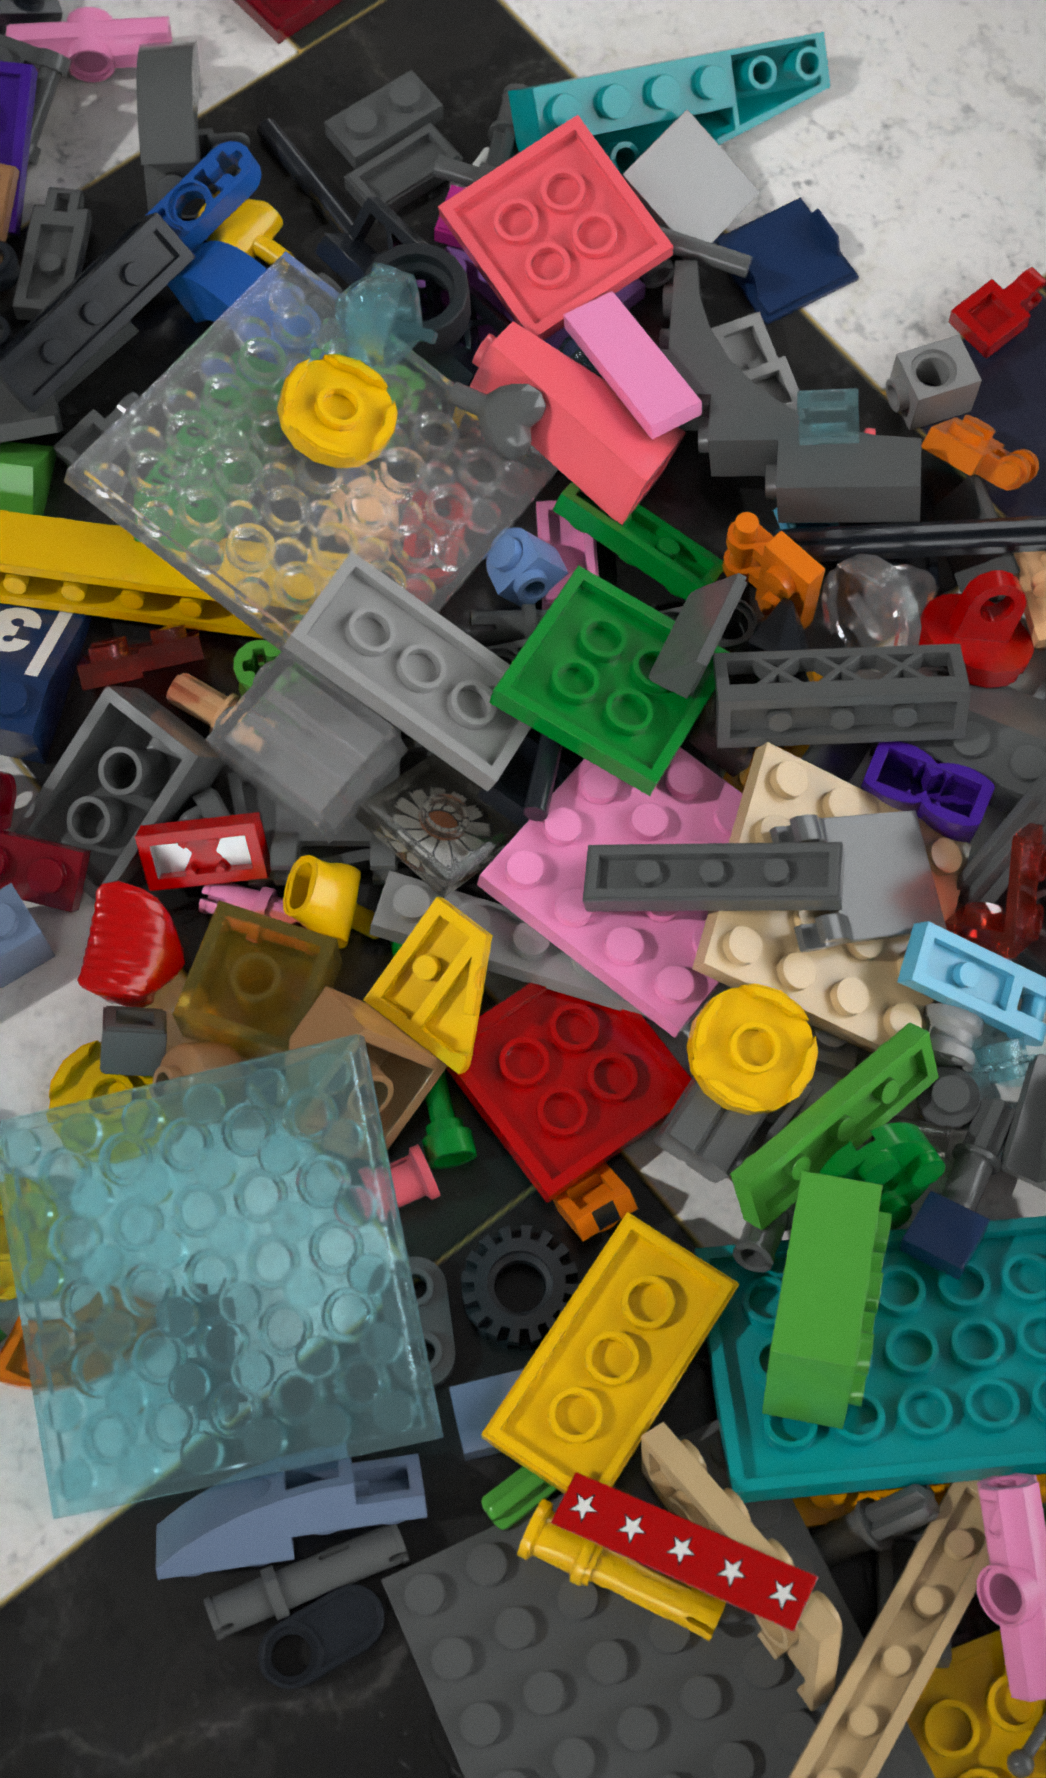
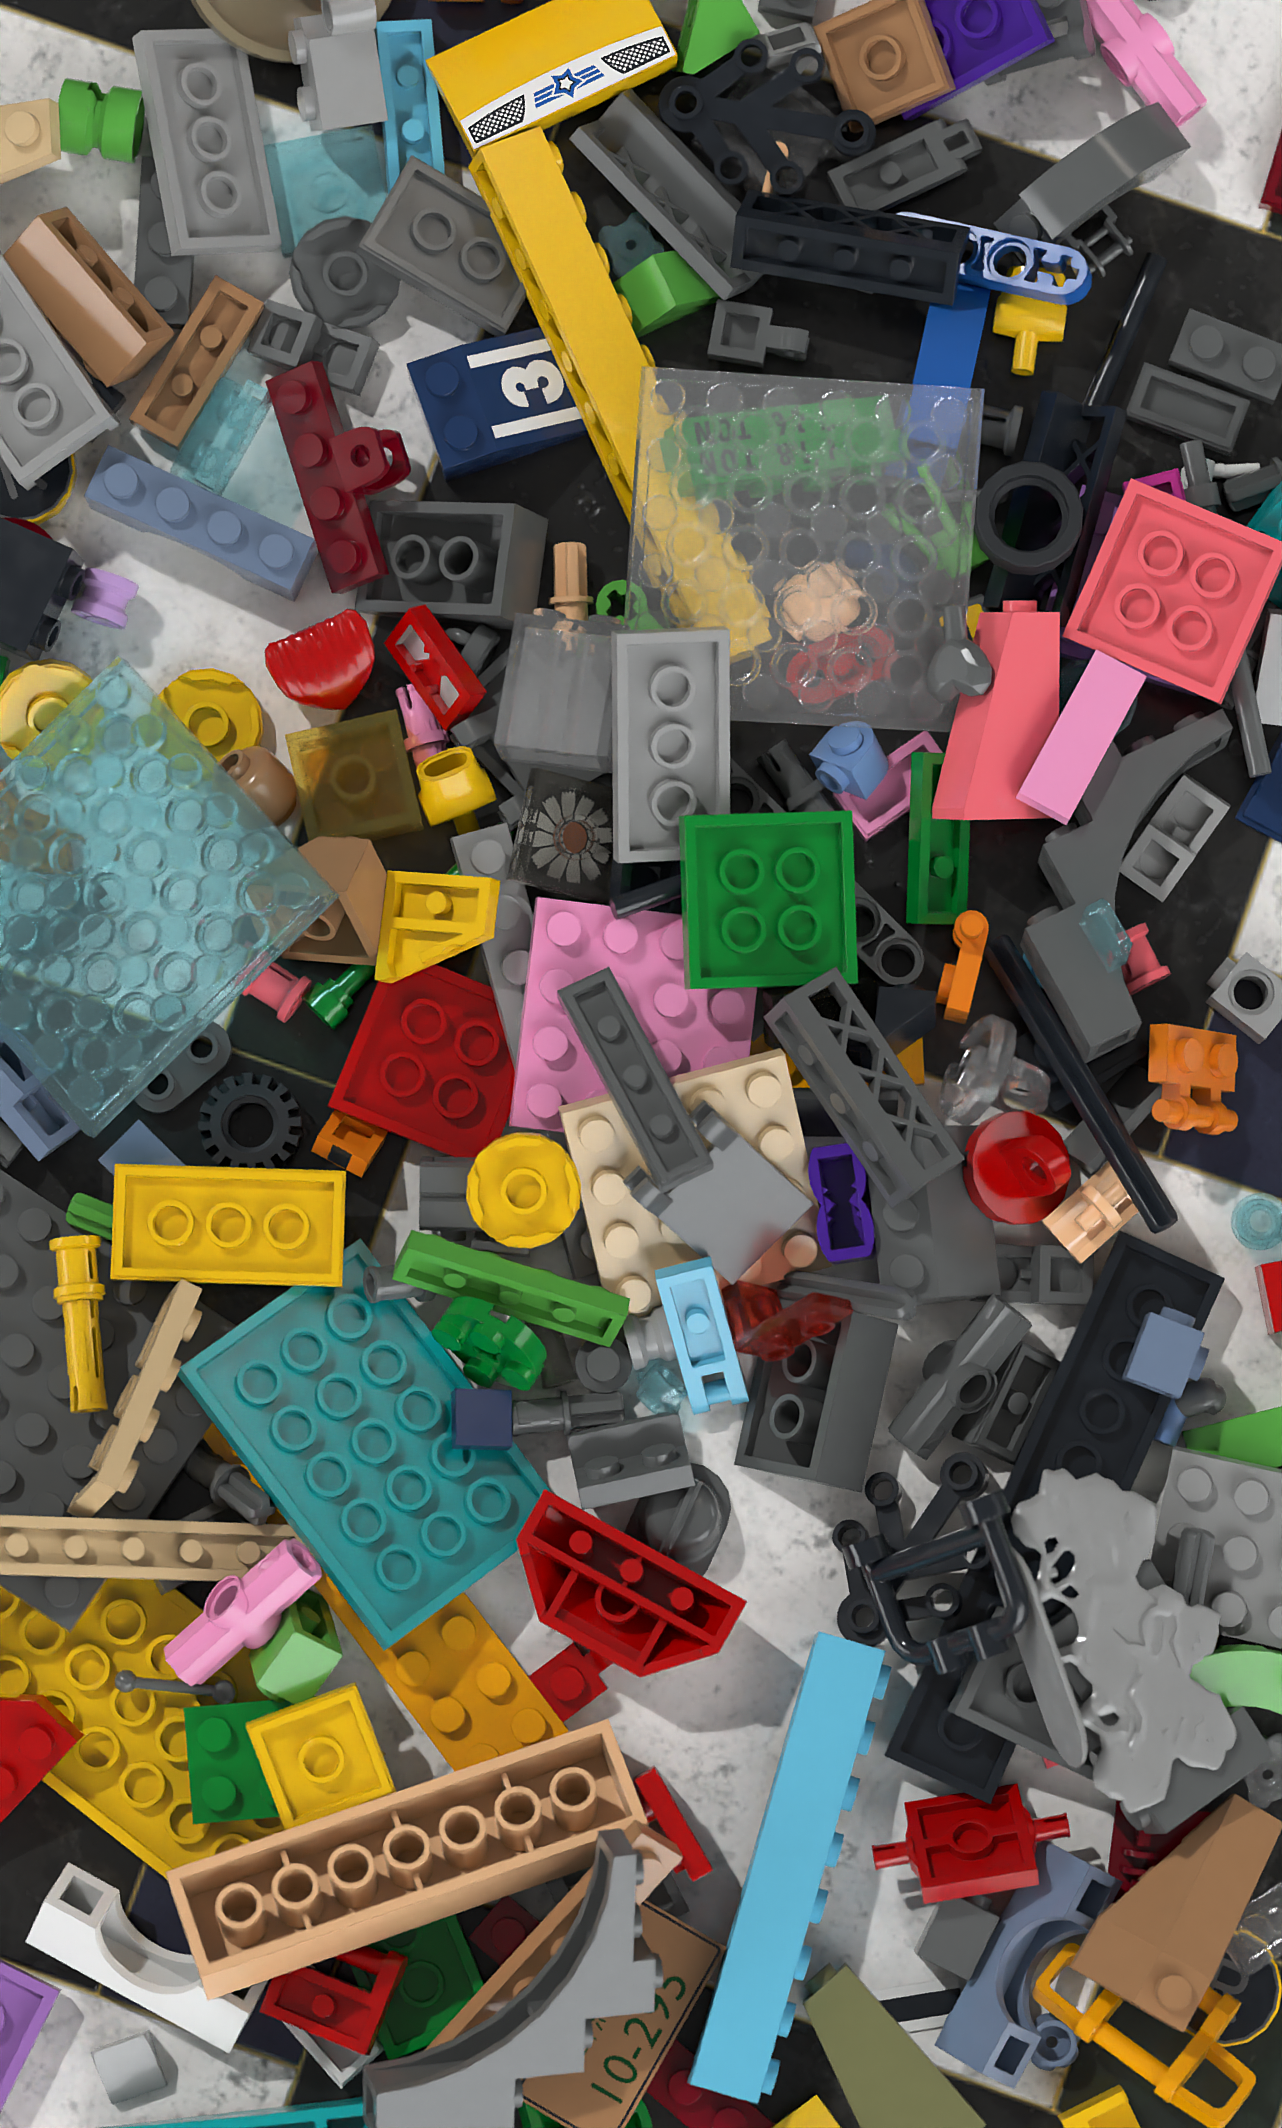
camera: 60 degrees right, 15 degrees up
clear red plate [77,623,204,690] -> none
dark grey slope [100,1006,167,1076] -> none
yellow tile [277,354,398,468] -> none
clear light blue helmet [334,262,438,368] -> none
red sticker [551,1472,818,1632] -> none
dark grey slope [649,573,748,699] -> none
bright green brick [762,1171,892,1429] -> none

